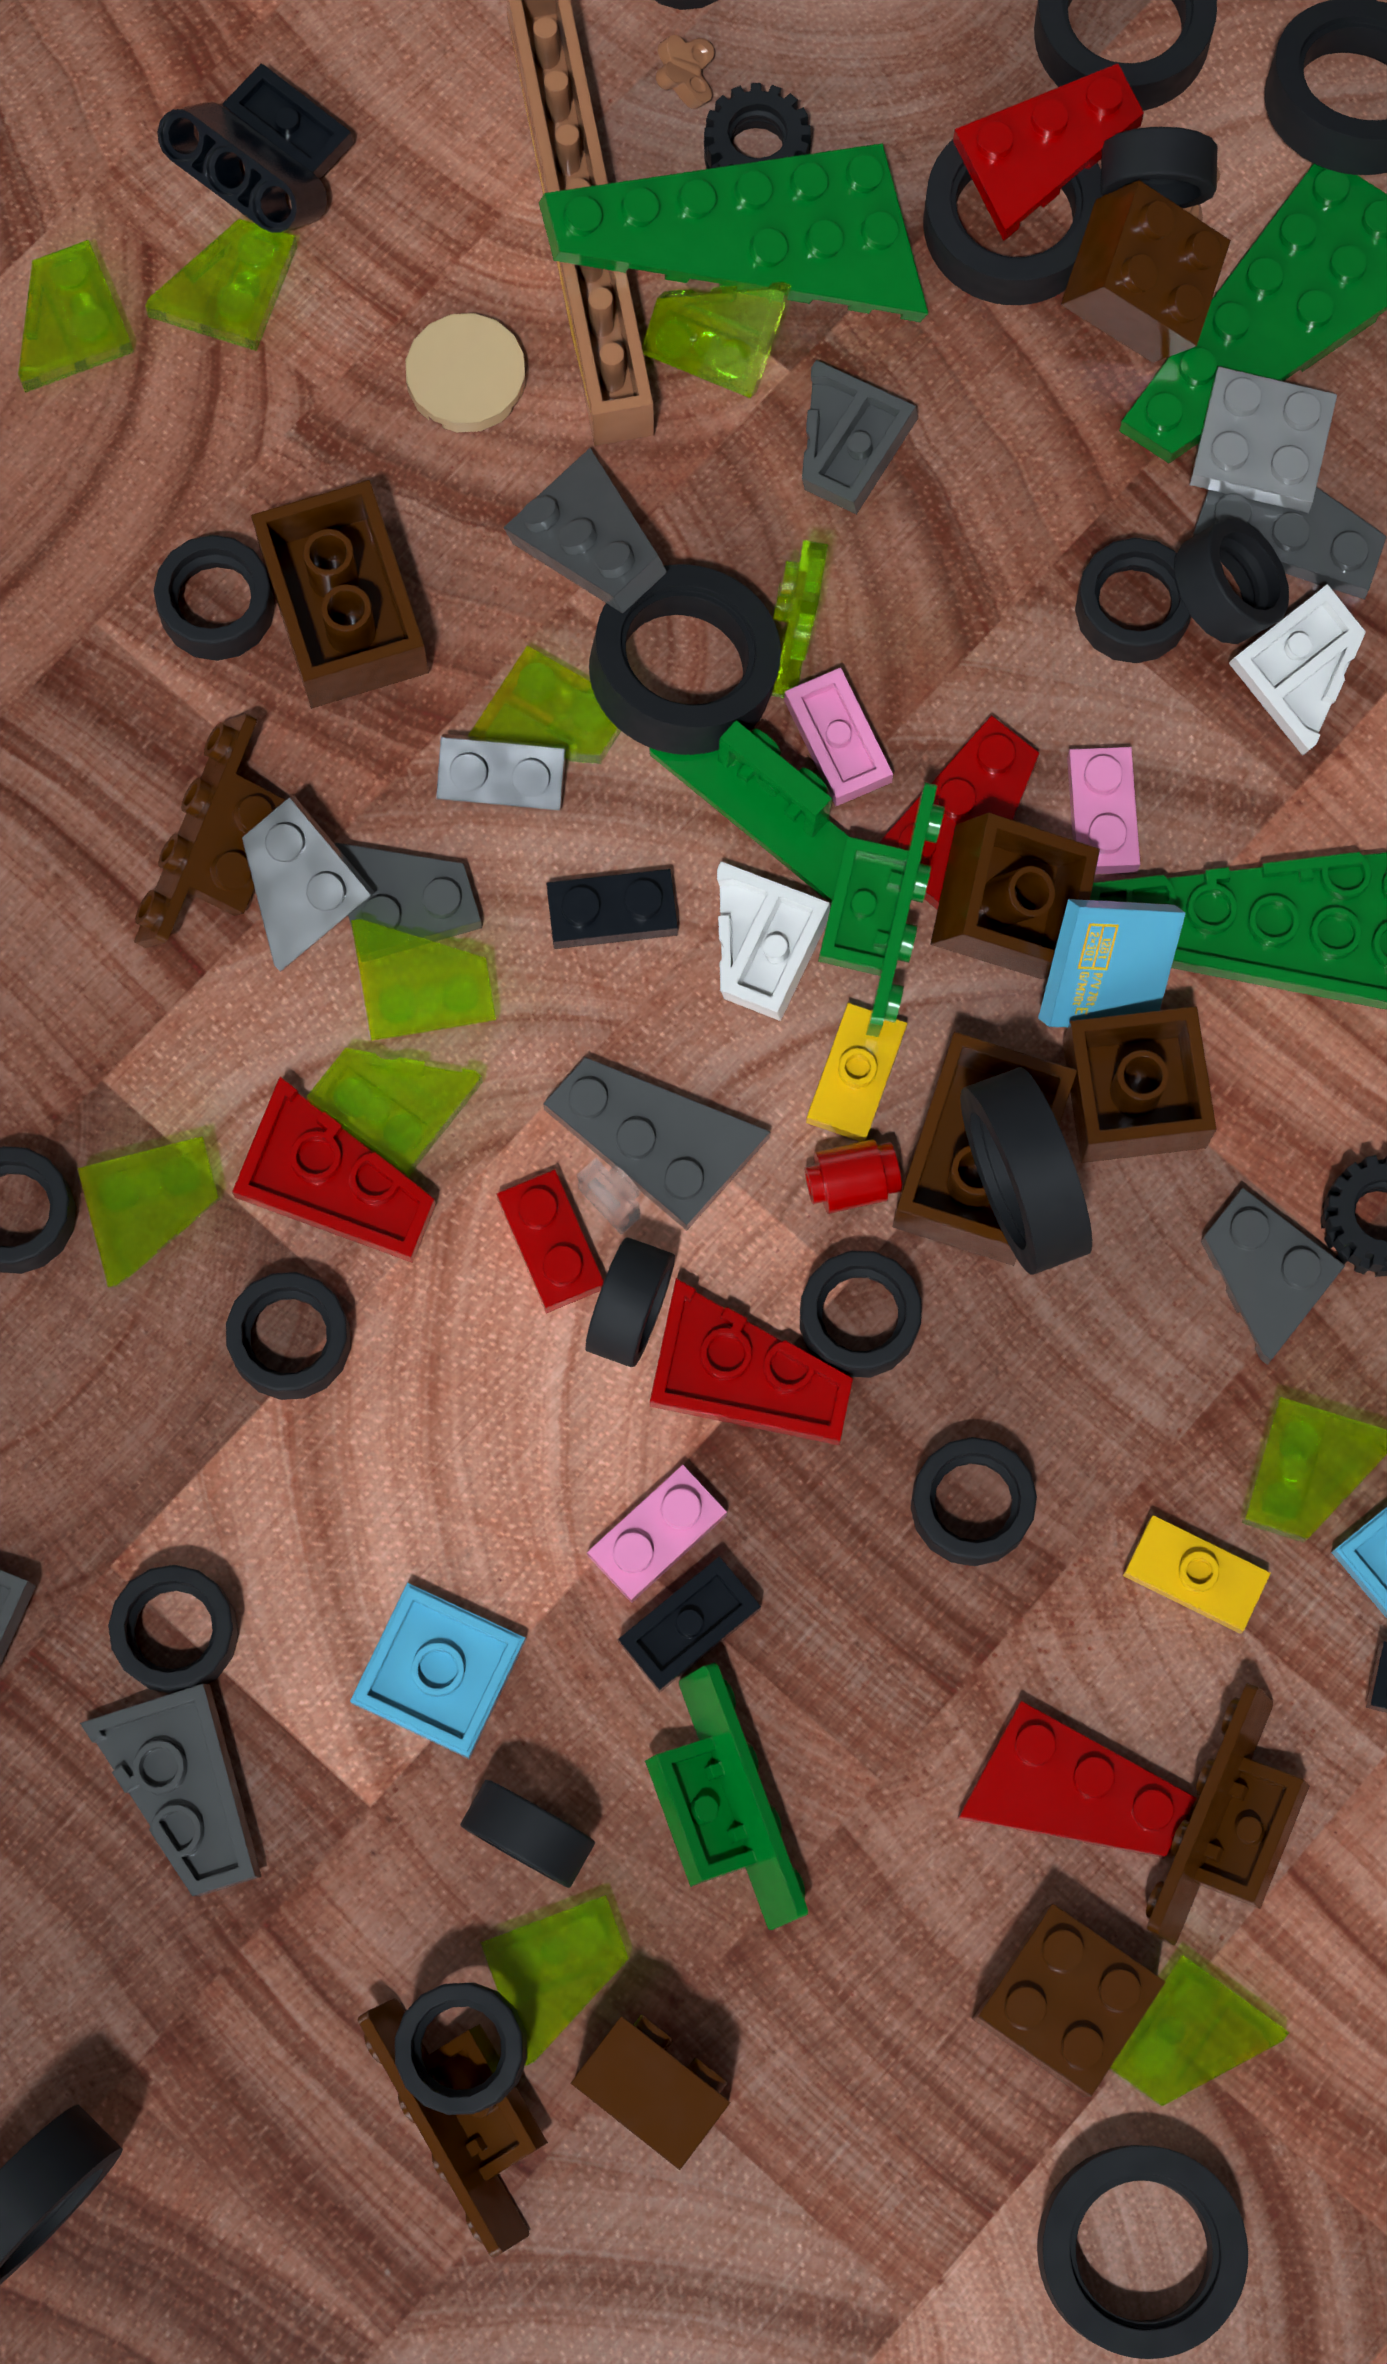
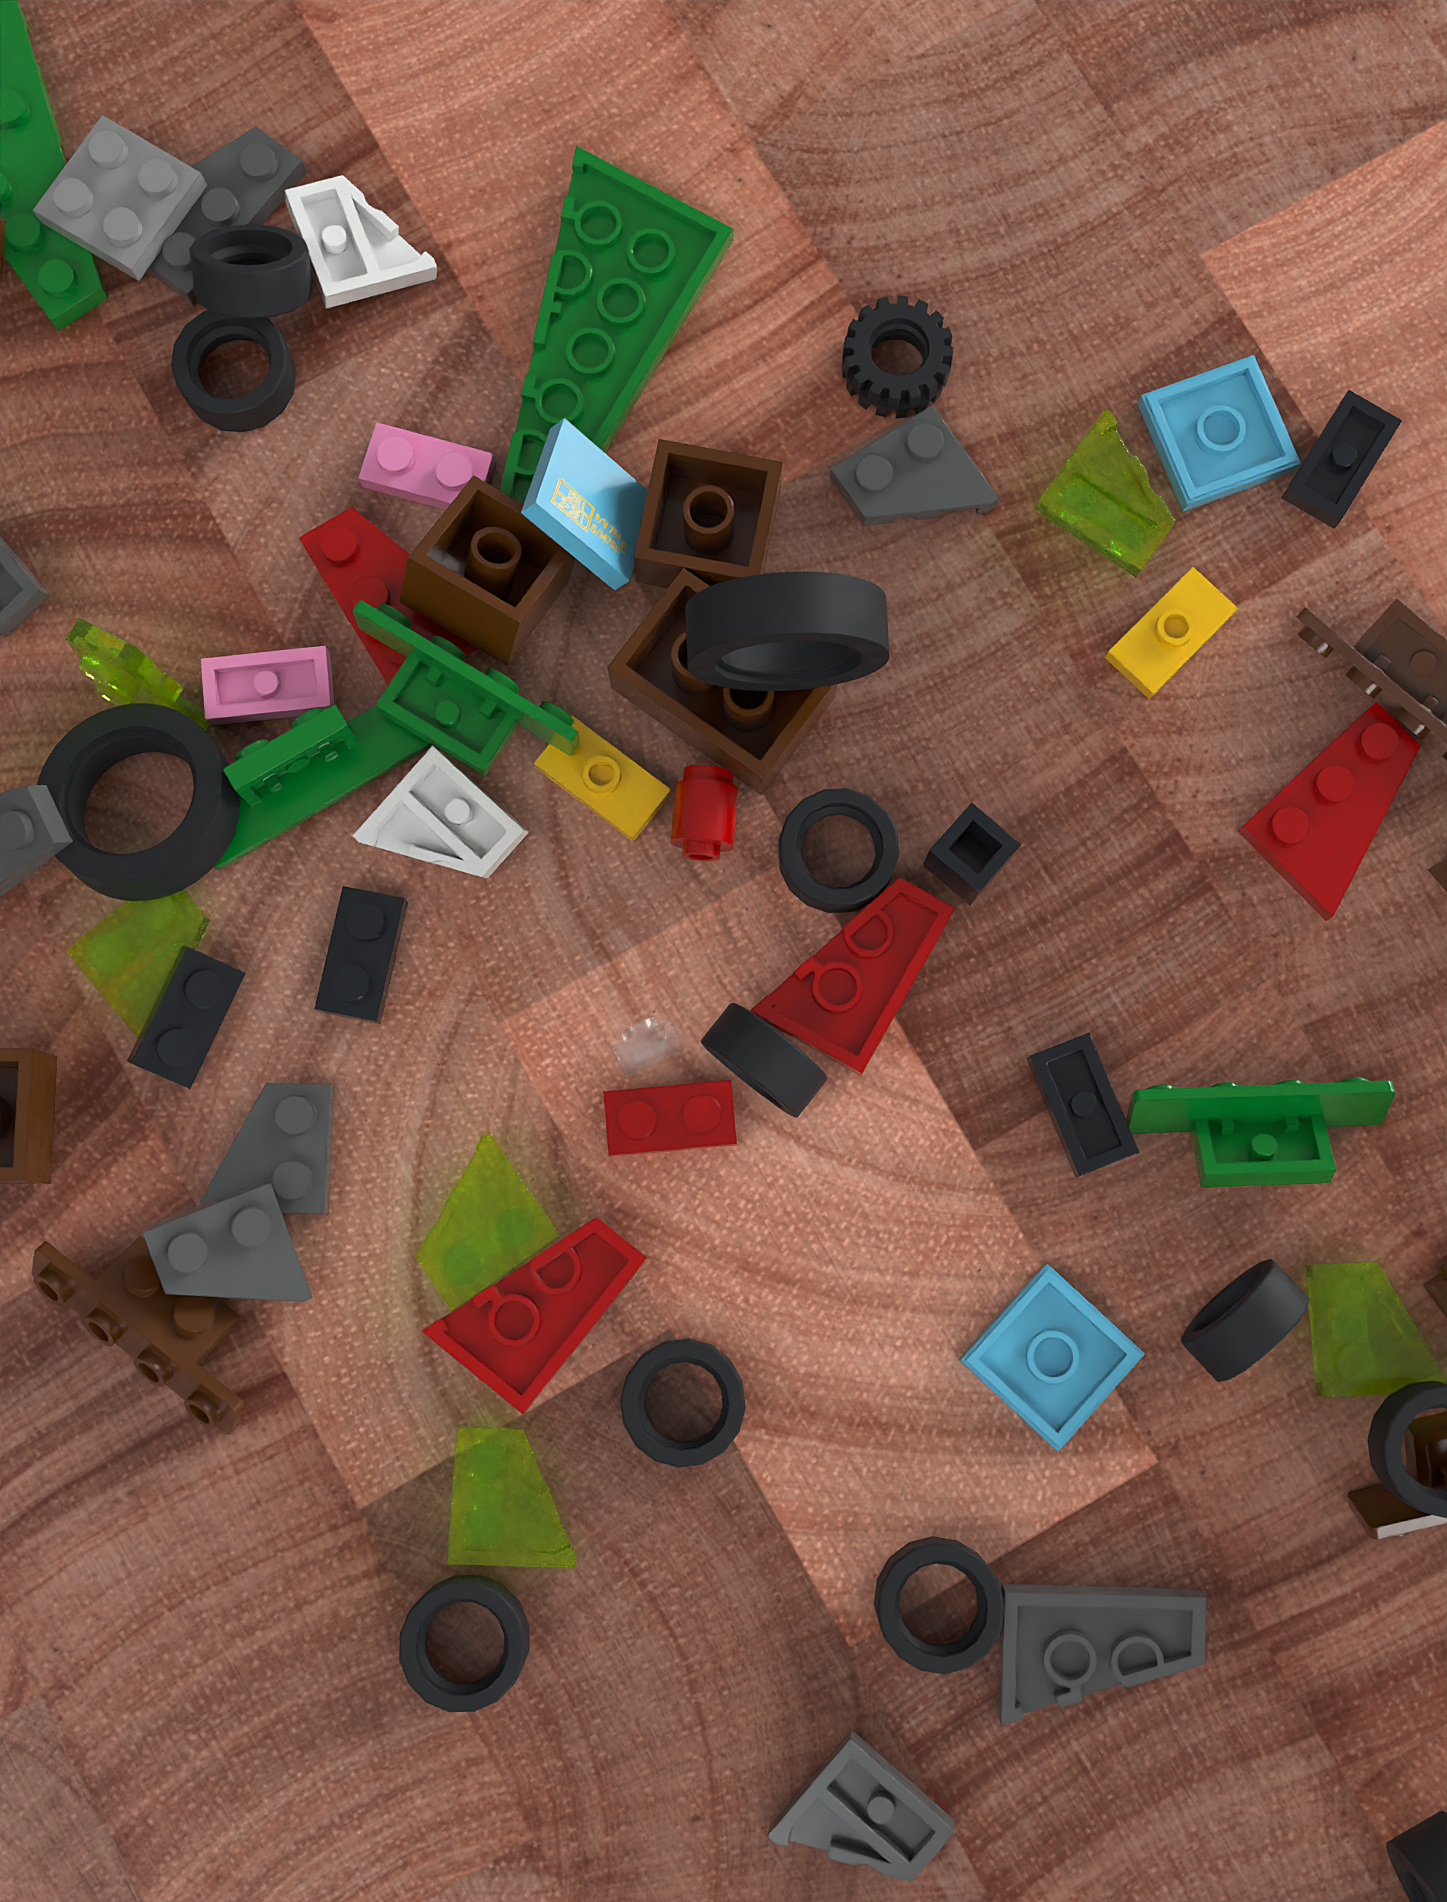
camera: 70 degrees left, 5 degrees up
clear neon green wing [351,919,496,1041] -> none
dark grey wing [543,1057,770,1231] -> none
bright pink plate [587,1465,727,1603] -> none
black tyre [910,1437,1037,1566] -> none
none -> black brick [923,802,1021,906]

